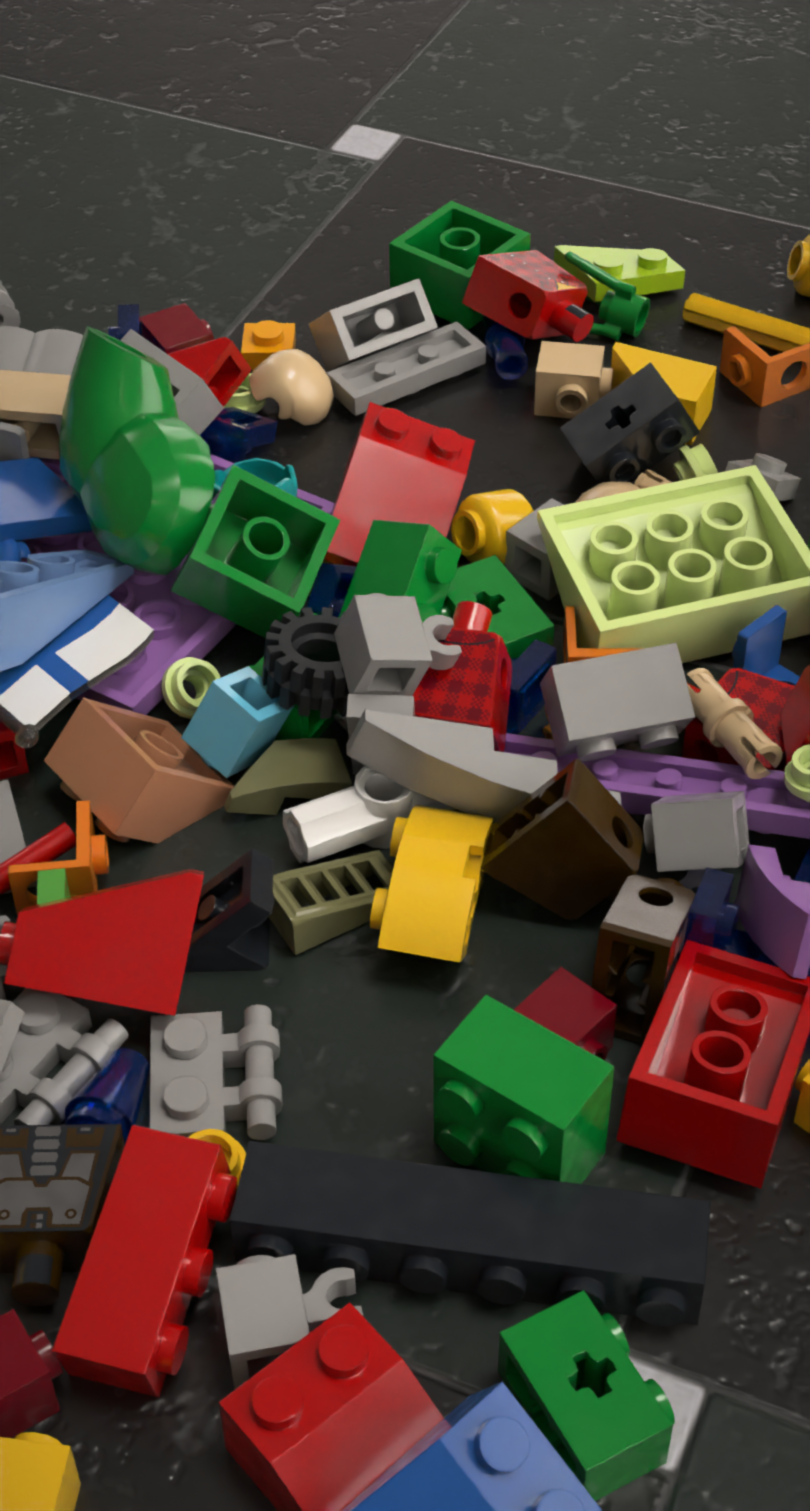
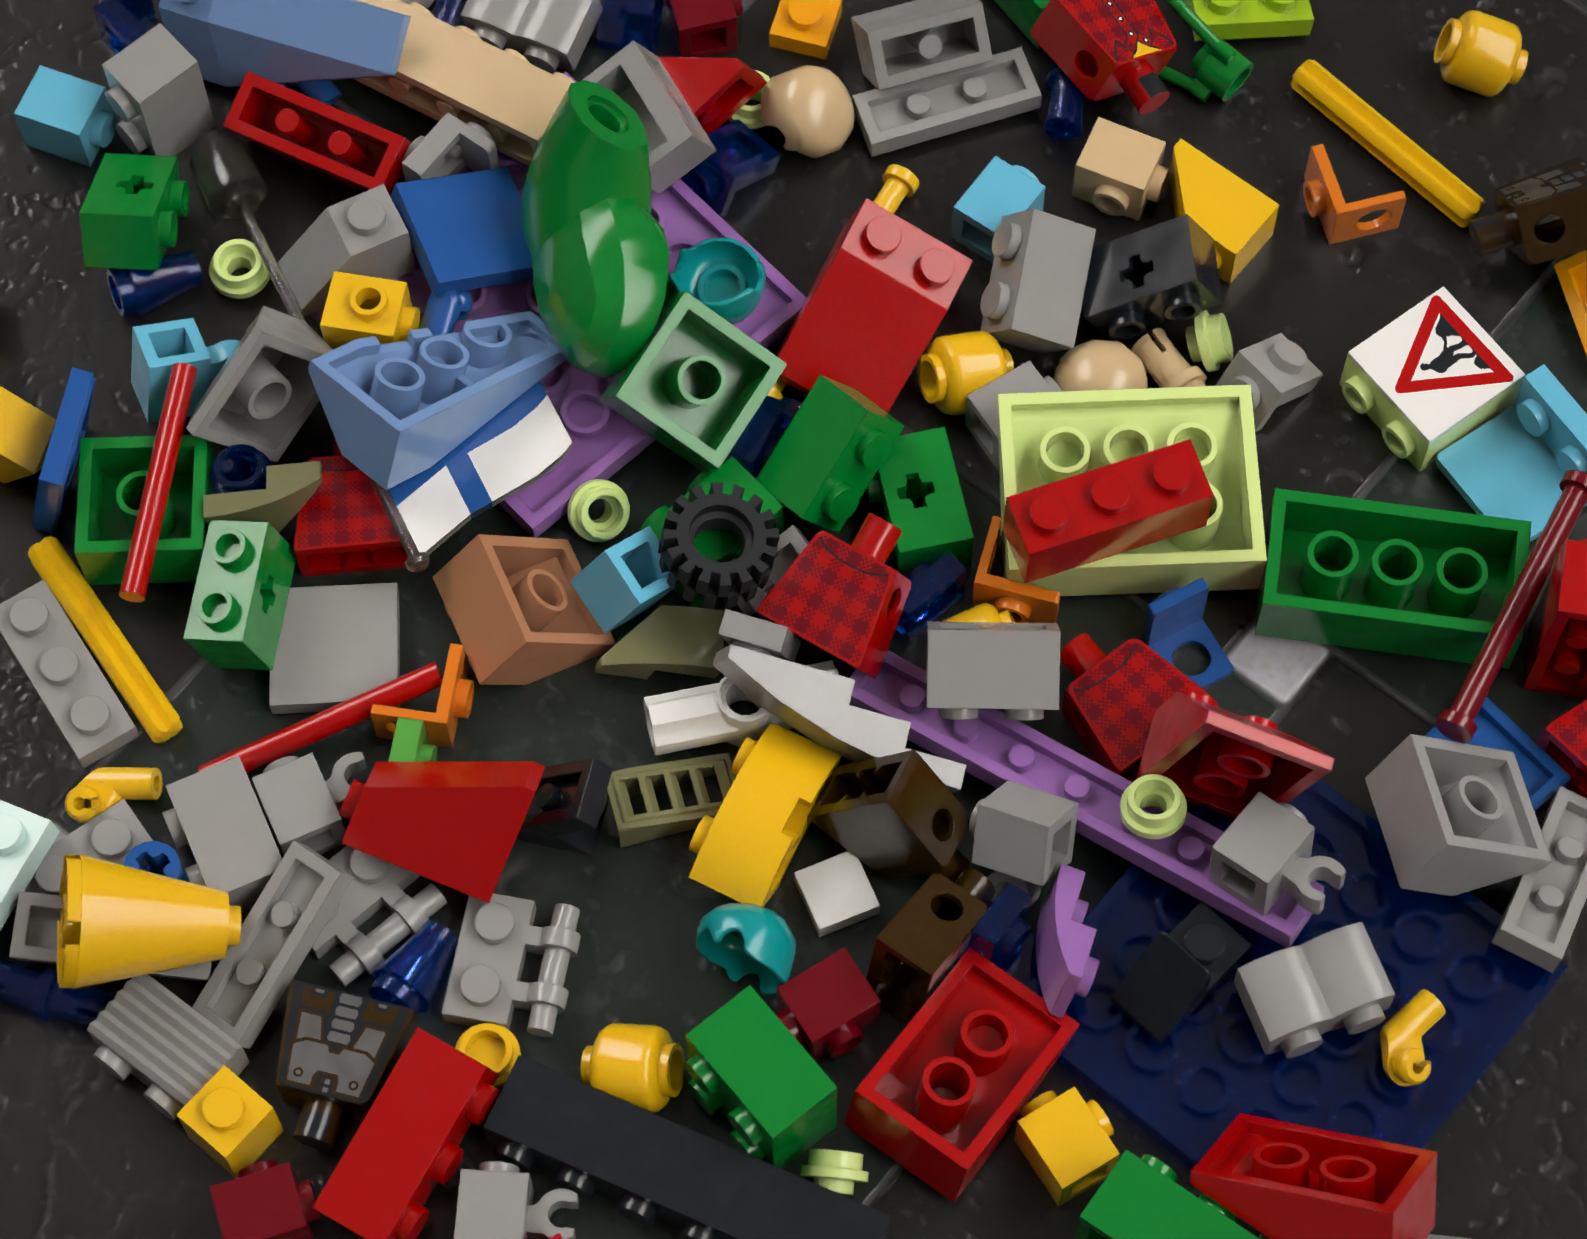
camera: 15 degrees right, 20 degrees up
light grey brick [334,593,462,696] -> none
tan pin [687,668,783,779] -> none
none -> yellow head [580,1023,685,1113]
none -> teal hair [696,903,796,996]
none -> white tile [794,851,880,937]
none -> yellowish green plate [800,1149,869,1195]
none -> medium azure brick [951,156,1046,263]
none -> light grey brick [980,209,1096,354]
none -> red brick [1003,439,1214,584]

